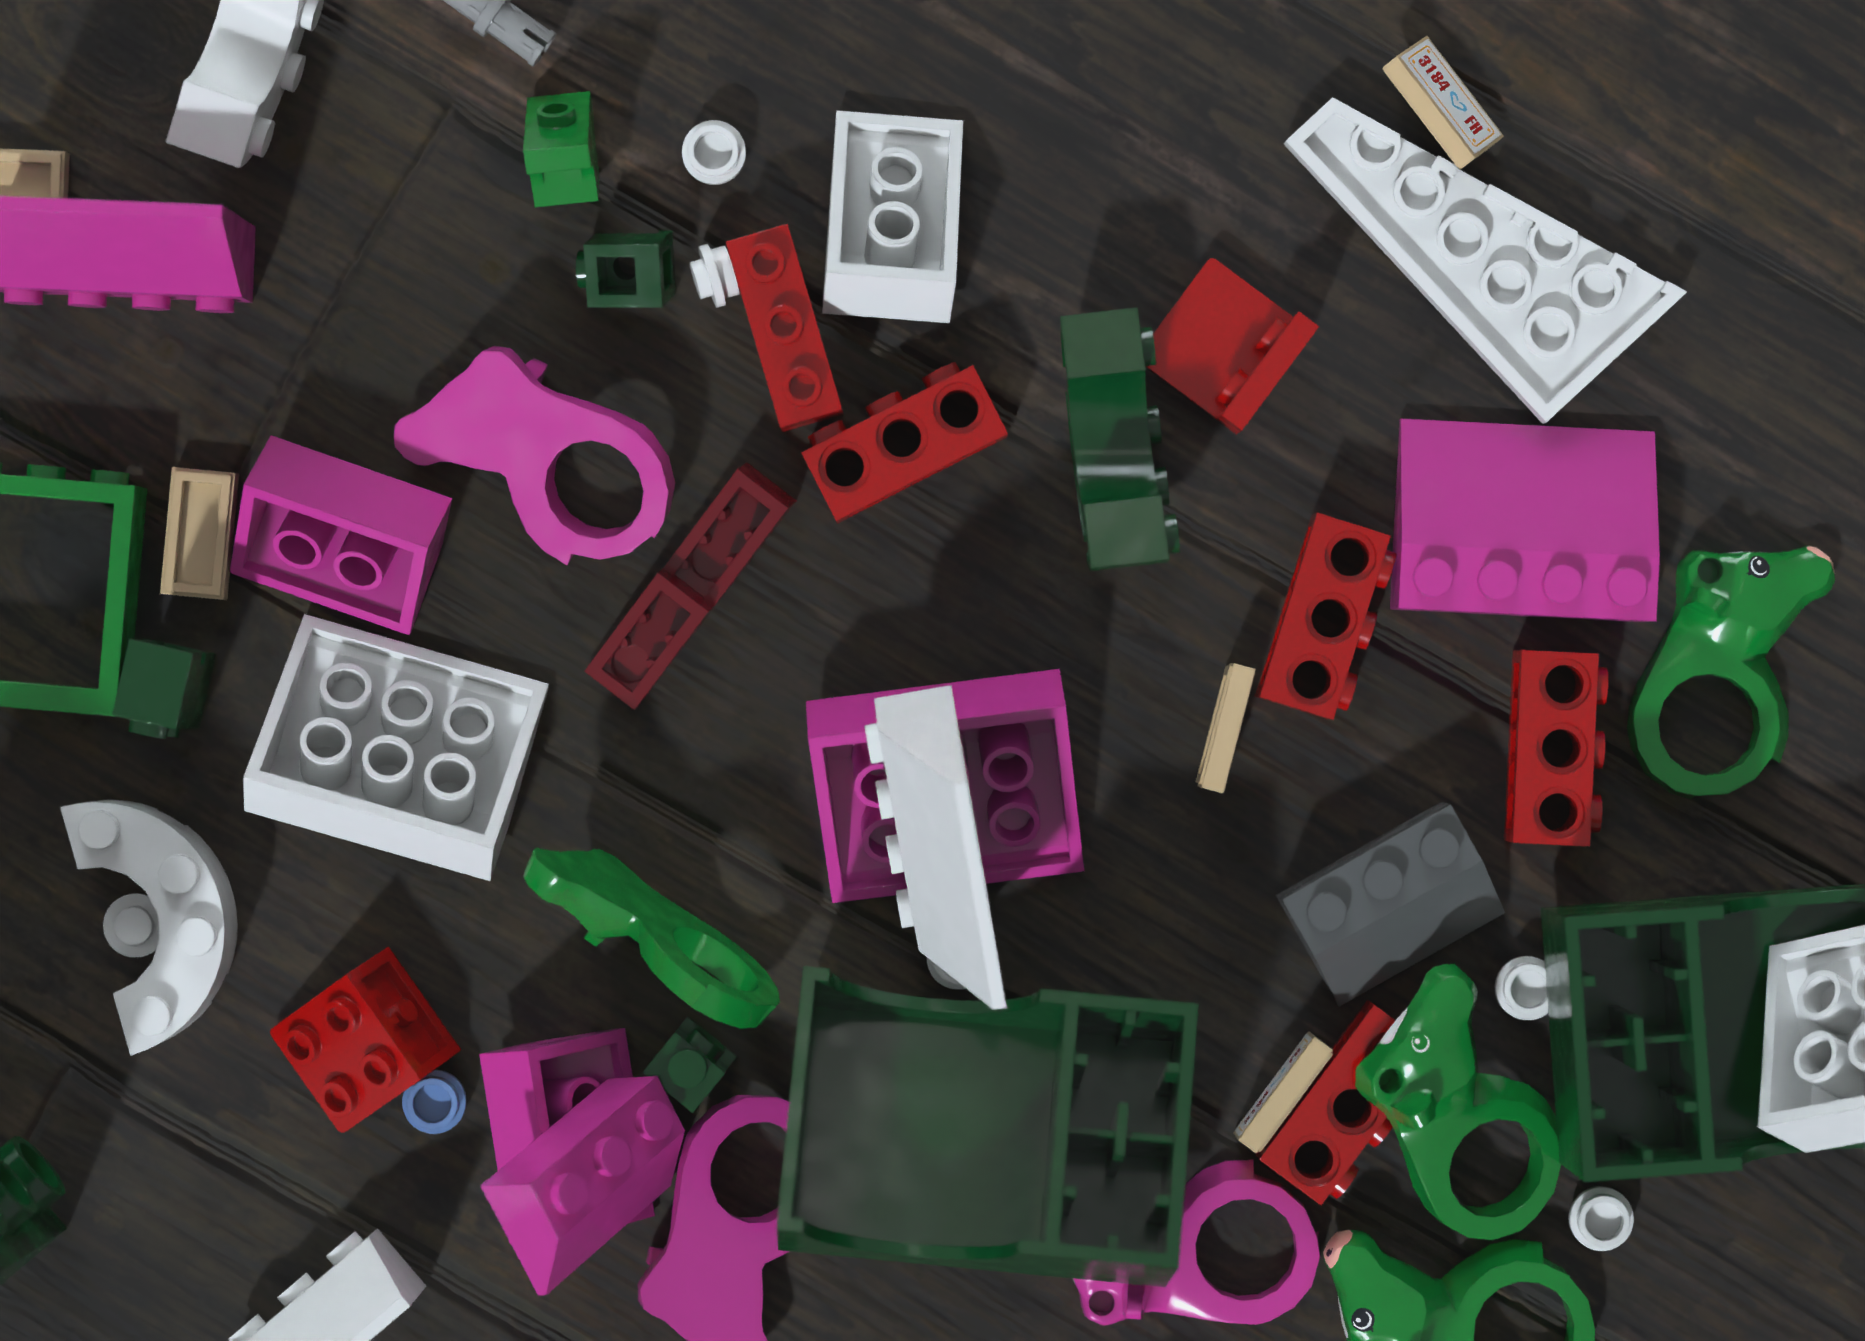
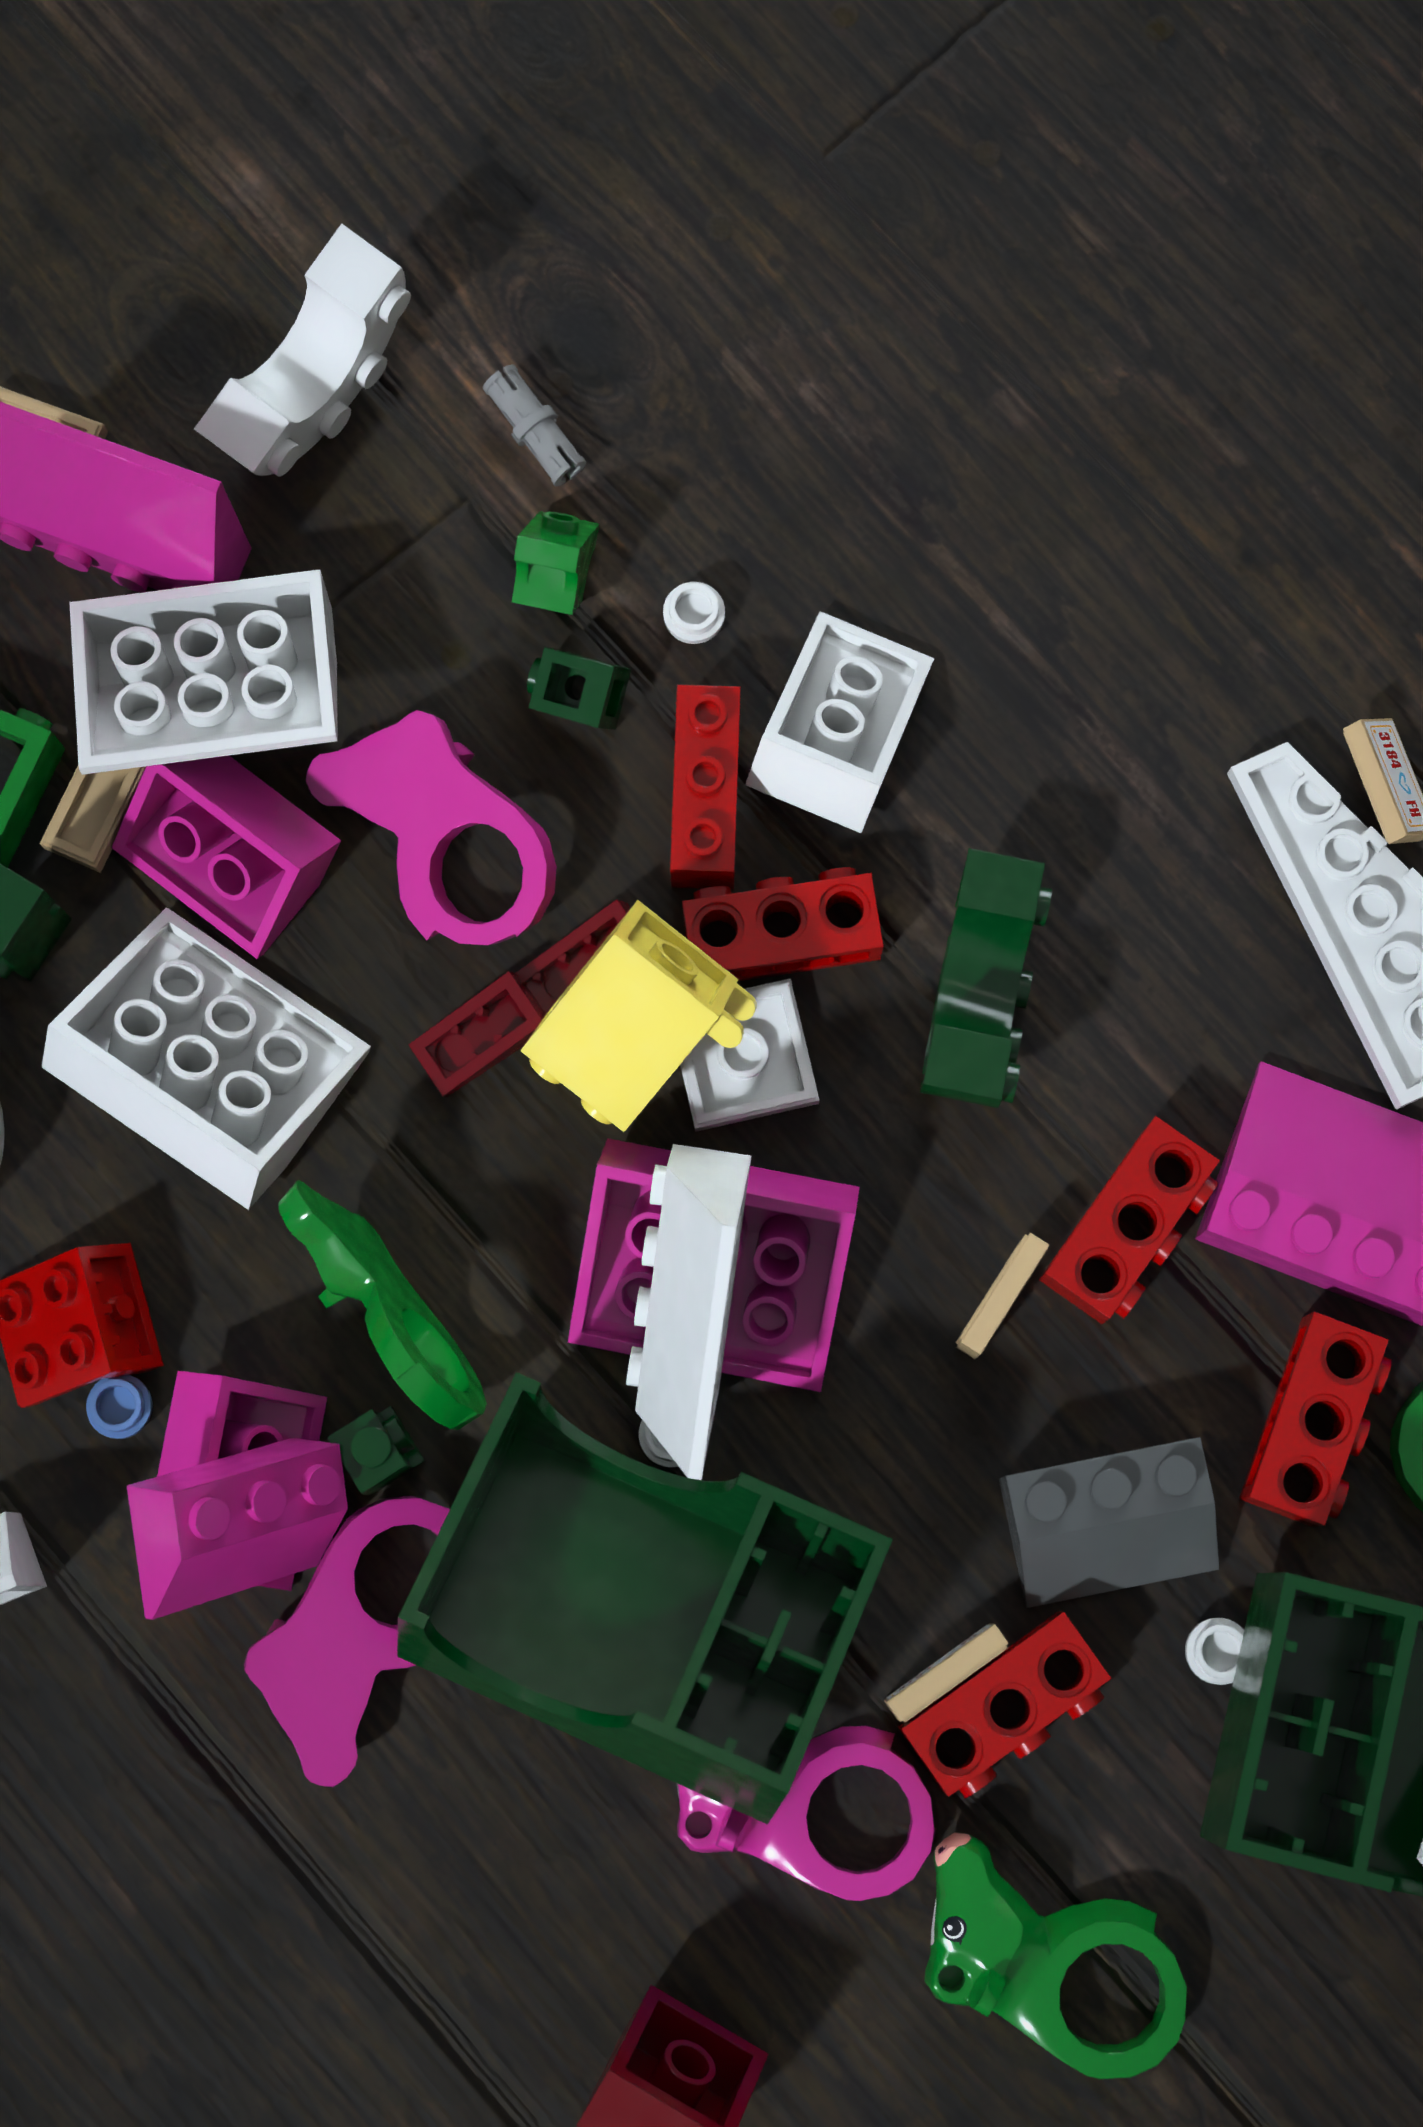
camera: 20 degrees right, 10 degrees down
white plate [690,244,739,308] -> none
red bracket [1145,258,1319,435] -> none
green animal [1355,964,1561,1240] -> none
white plate [1569,1186,1634,1251] -> none
none -> white slope [69,569,338,775]
none -> light yellow container [521,900,757,1132]
none -> white tile [680,978,819,1132]

